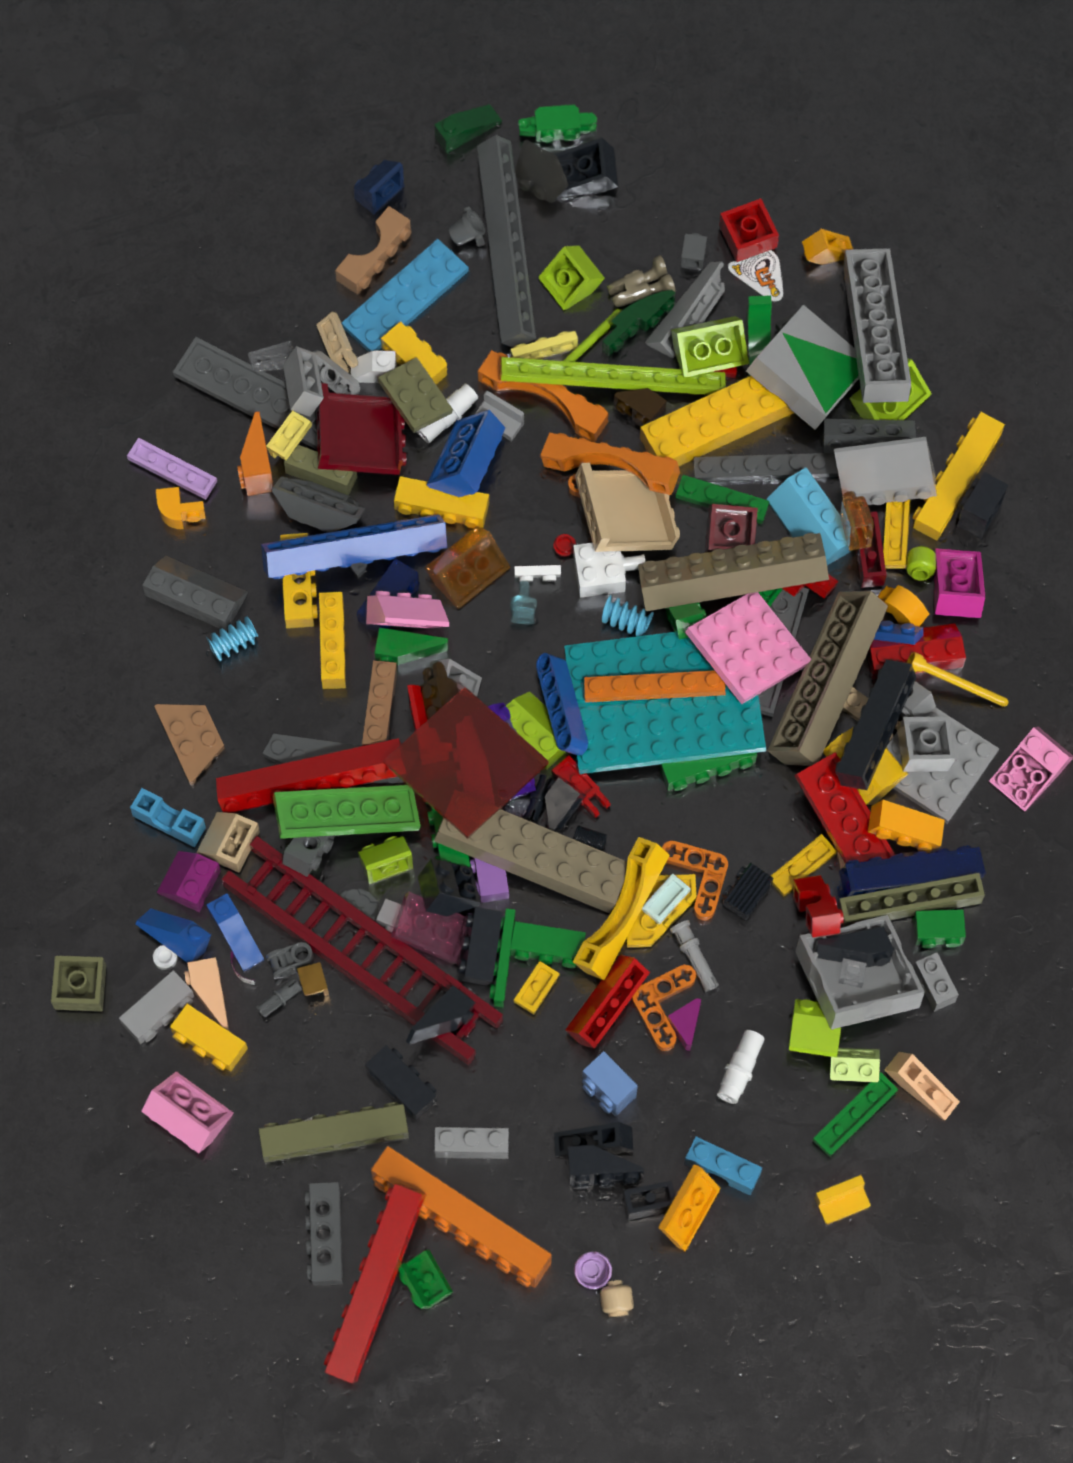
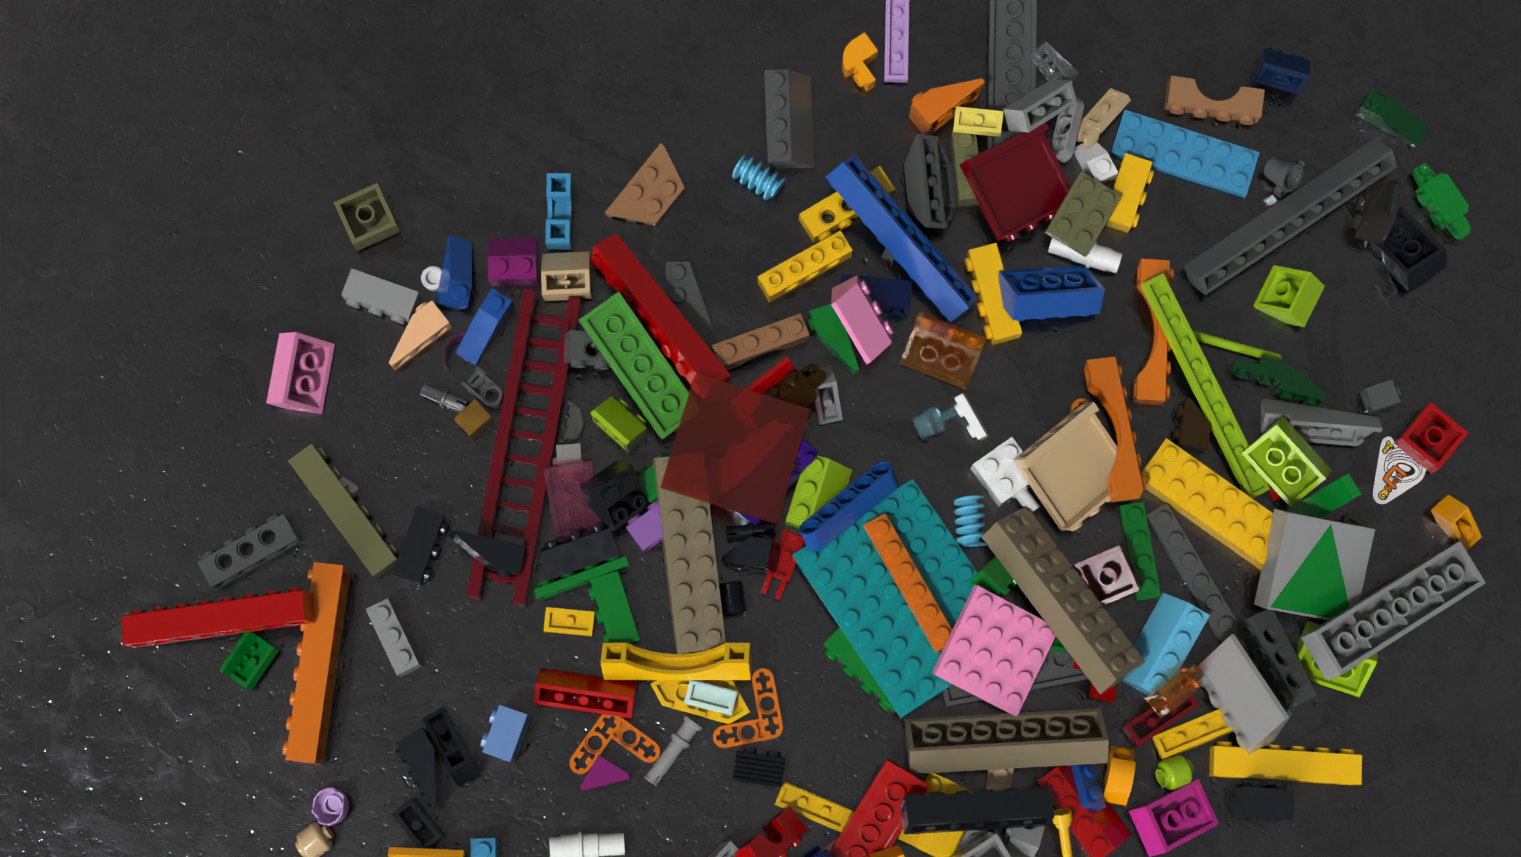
camera: 60 degrees right, 10 degrees up
yellow brick [170,1004,248,1072] -> none
light grey panel [474,391,524,441] -> none
light yellow plate [511,331,578,359] -> none
red plate [553,534,576,557] -> none
dark tan piece [607,255,675,306] -> none

